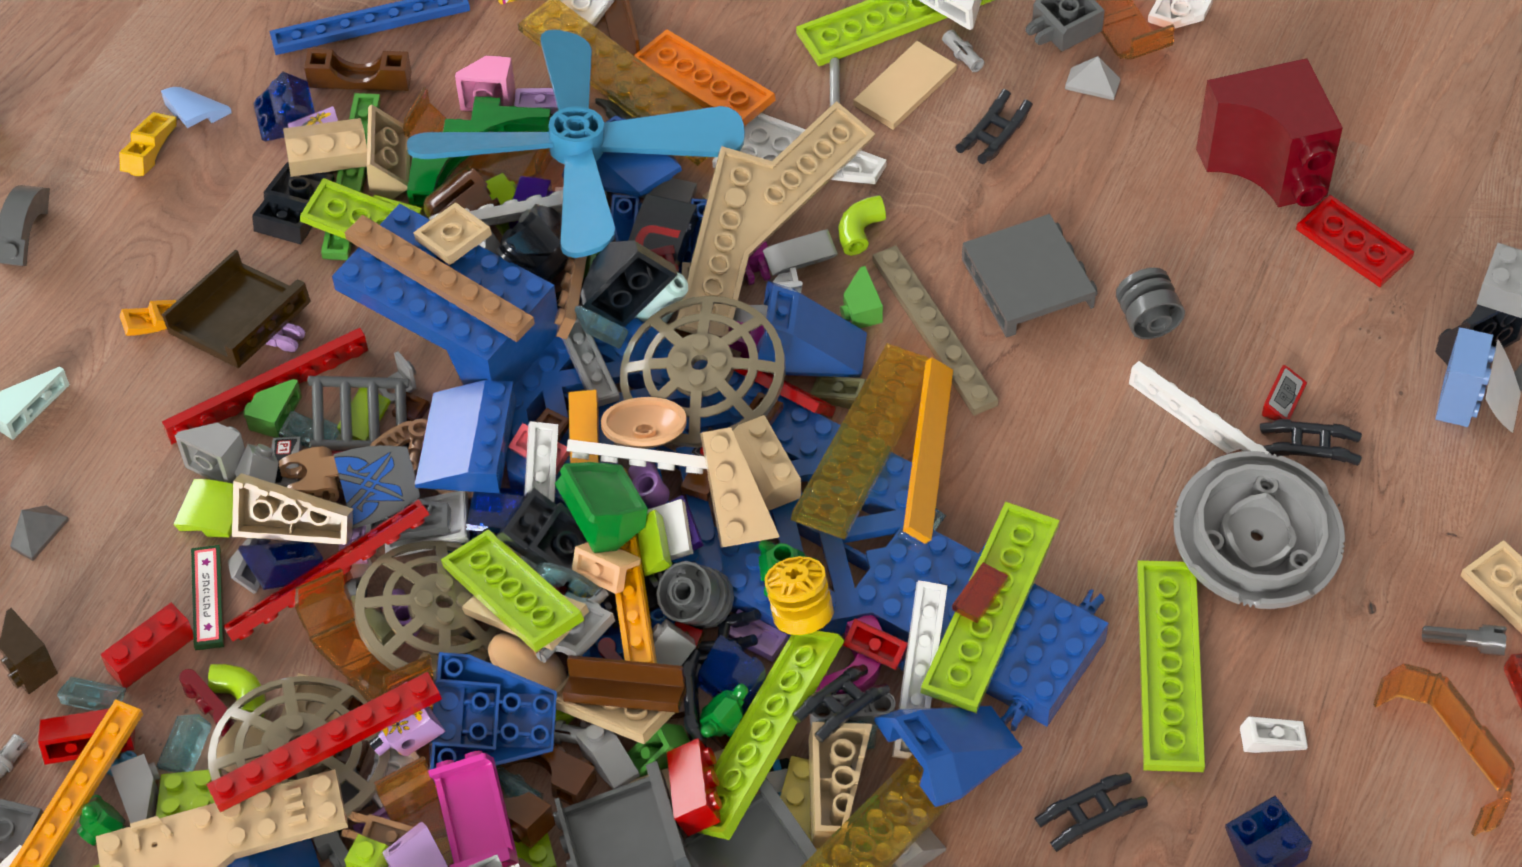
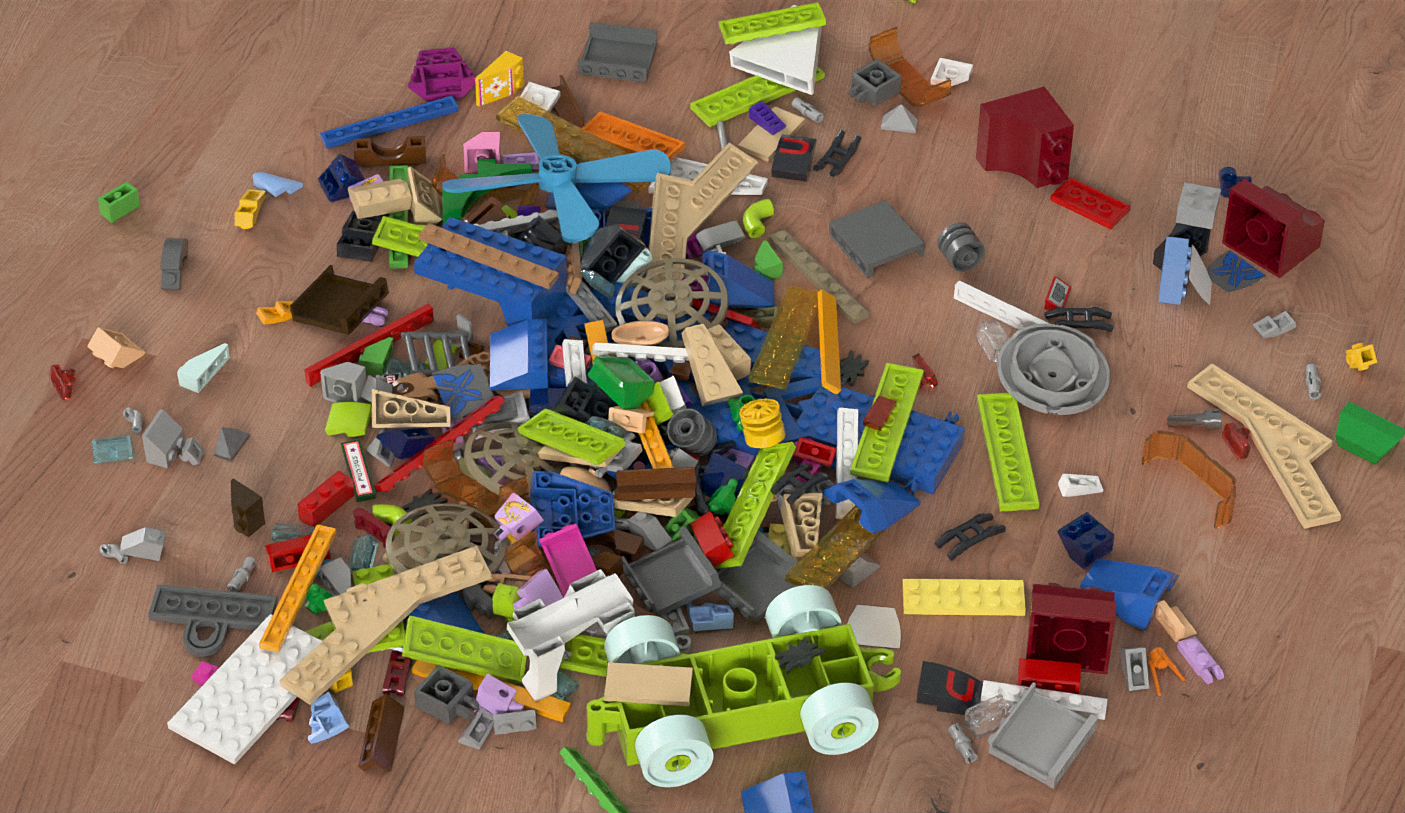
camera: 10 degrees left, 10 degrees down
red plate [206,672,442,813] -> none
tan plate [413,202,492,265] -> none
none -> pearl dark grey piece [401,489,448,521]
none -> dark purple slope [749,101,786,135]
none -> black slope [771,134,817,182]
none -> pearl dark grey piece [840,350,869,386]
none -> clear red piece [912,353,938,389]
none -> clear hinge [976,320,1009,362]

